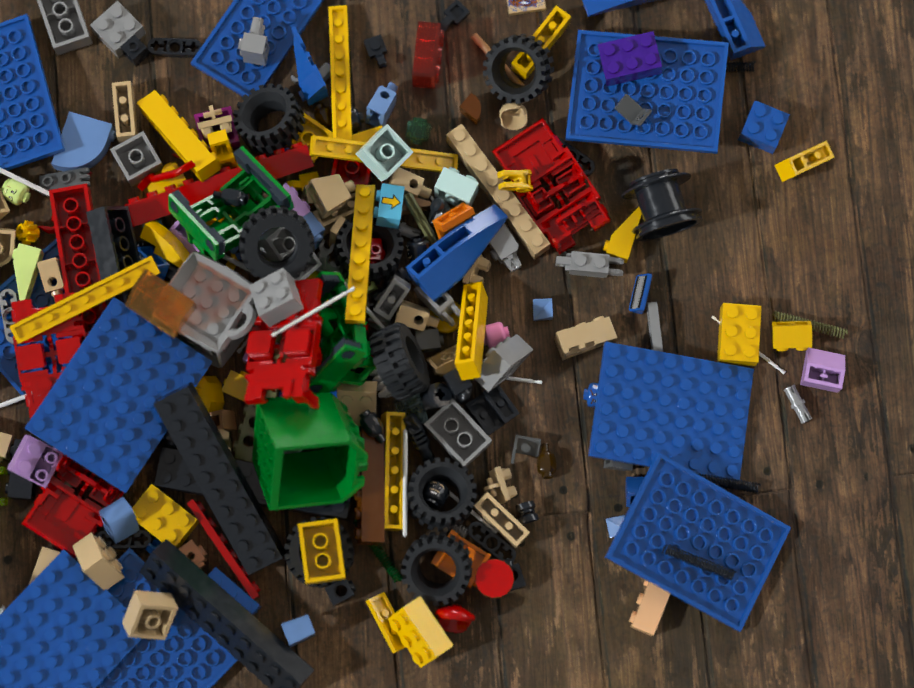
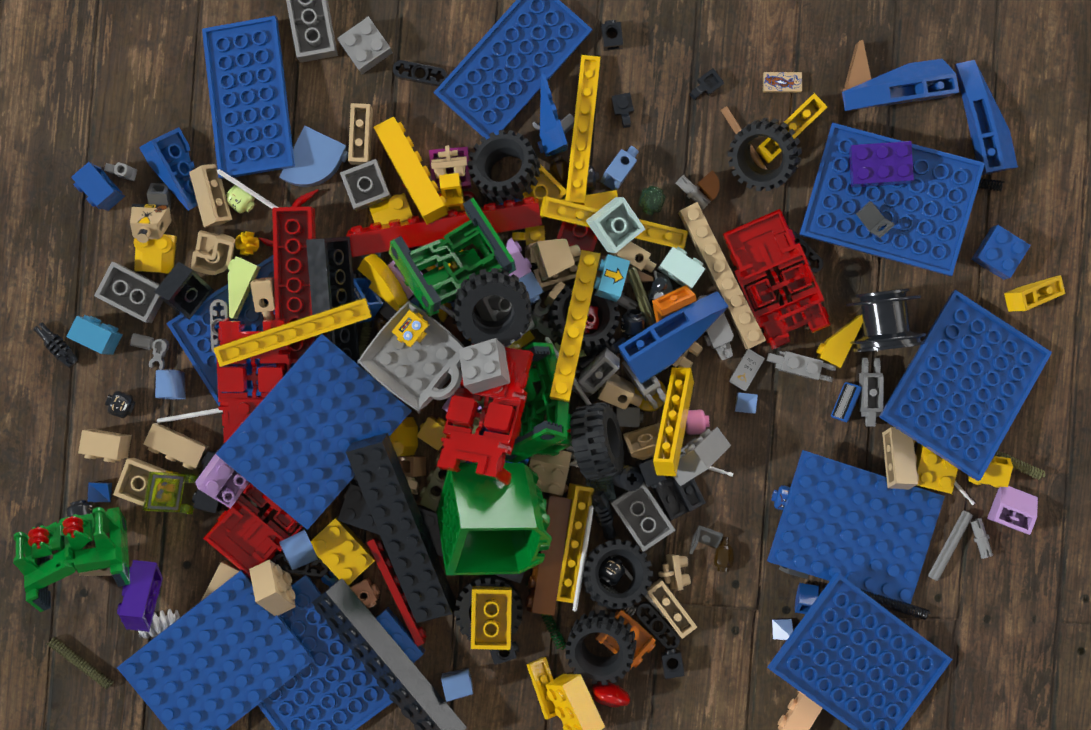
camera: 15 degrees right, 10 degrees up
dark grey hinge [39,167,90,196] -> none
black brick [120,35,150,67] -> none
tan brick [122,590,178,640] -> none
clear orange slope [125,269,197,339] -> none
red piece [137,160,196,191] -> none
black plant [213,188,249,207] -> none
light grey brick [238,17,270,66] -> none
white piece [271,287,355,337] -> none
black plant [359,409,386,444] -> none
clear red brick [412,21,444,89] -> none
red tile [475,559,514,598] -> none
yellow piece [497,170,533,192] -> none
tan hair [499,102,527,130] -> none
black wheel [515,501,539,525] -> none
tan wedge [554,316,617,361] -> none
light grey beam [646,302,663,352] -> none
black piece [662,544,737,581] -> none
none -> yellow head [392,309,430,347]
none -> light grey pin [675,175,711,210]
none -> light grey tile [729,349,765,391]
none -> light grey hinge [859,358,884,427]
none -> blue plate [879,290,1052,481]
none -> tan brick [882,427,919,489]
none -> light grey axle [929,511,973,581]

